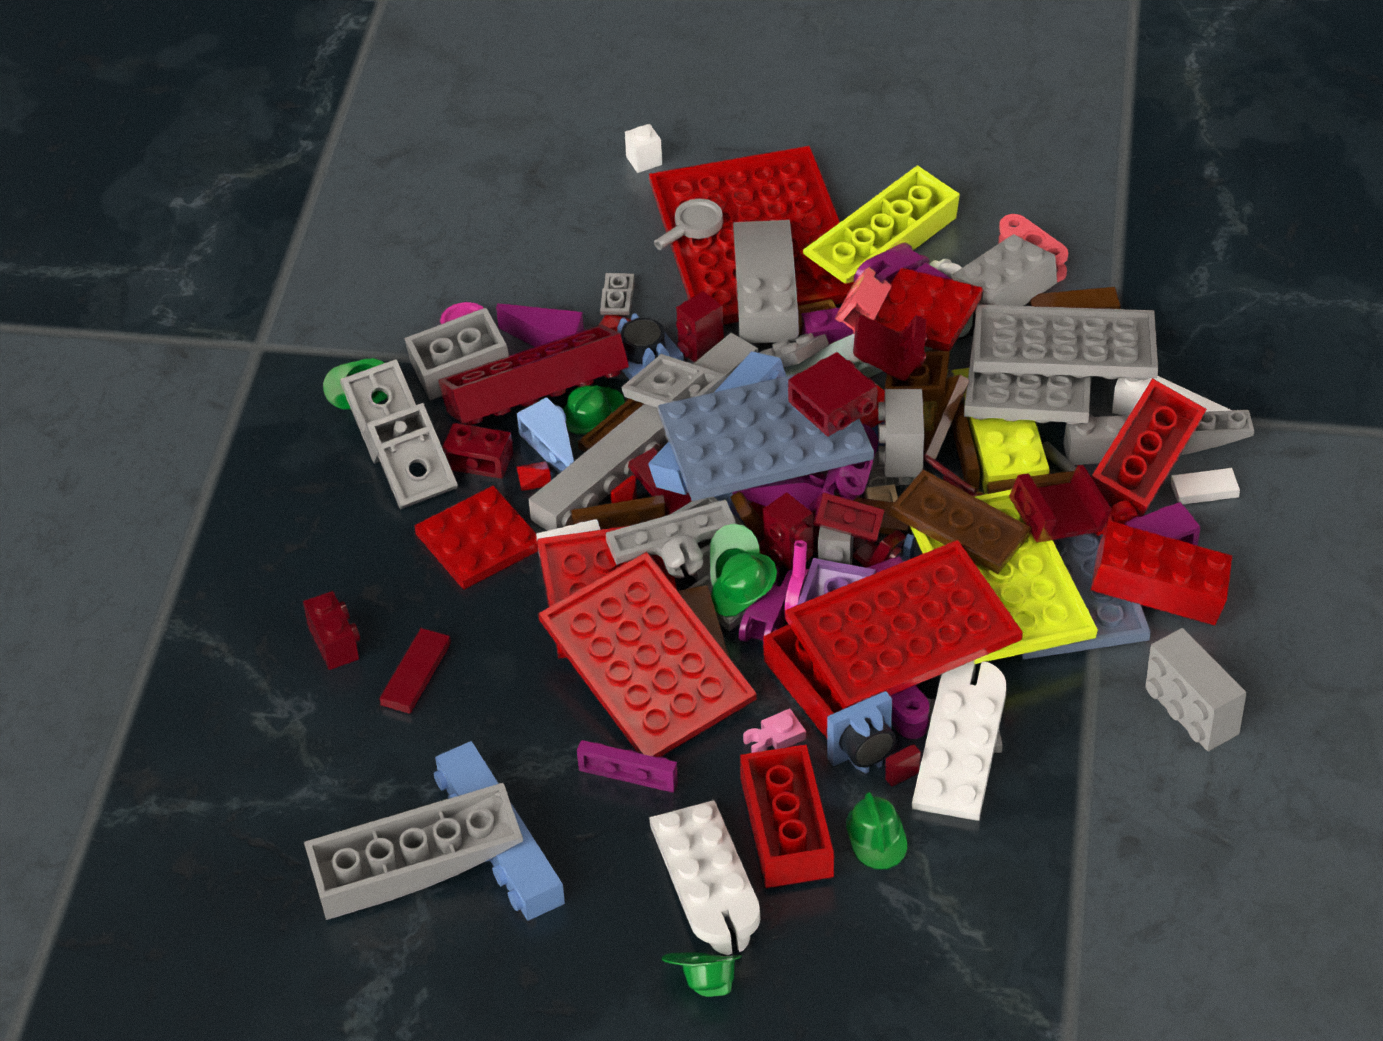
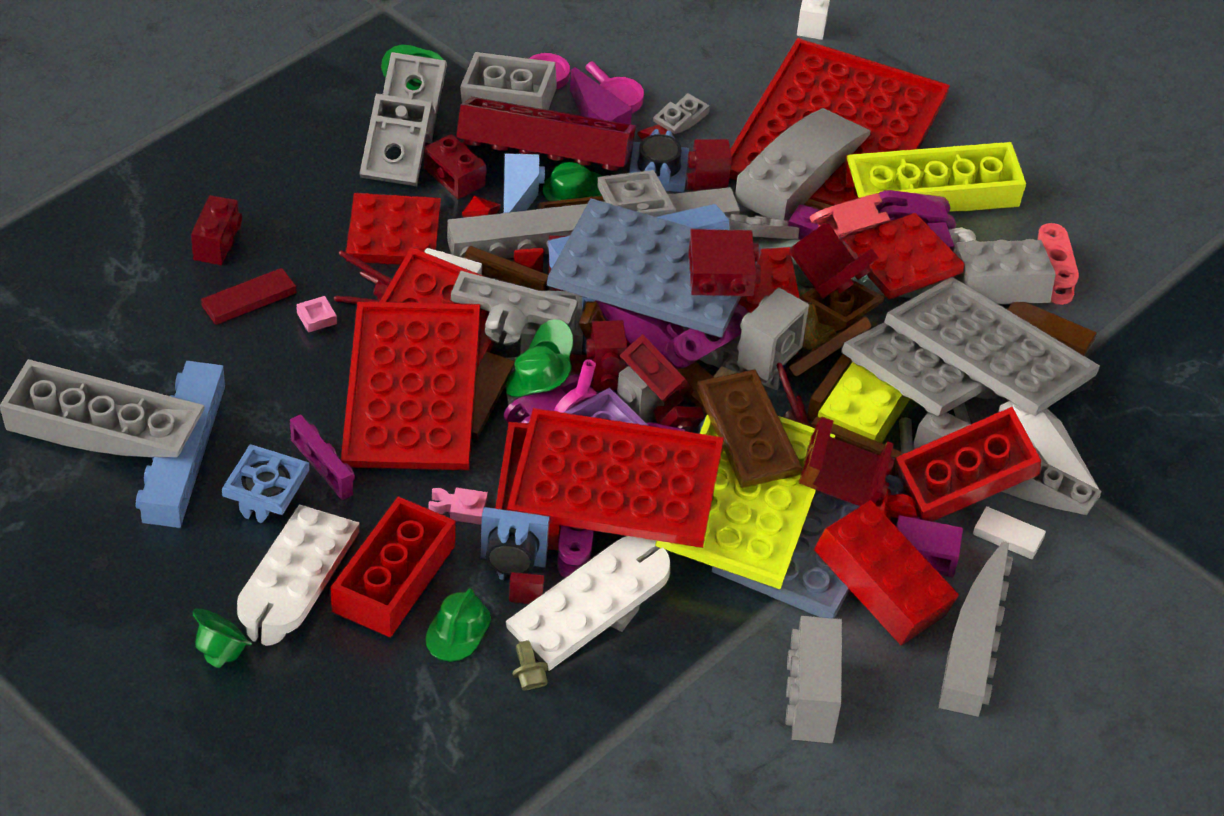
camera: 30 degrees right, 0 degrees up
light grey piece [654,199,723,250] -> none
none -> medium blue piece [222,444,309,523]
none -> bright pink plate [297,296,337,333]
none -> dark red plant [334,250,393,304]
none -> olive piece [512,640,548,690]
none -> dark pink piece [586,61,644,114]
none -> light grey slope [938,542,1013,717]

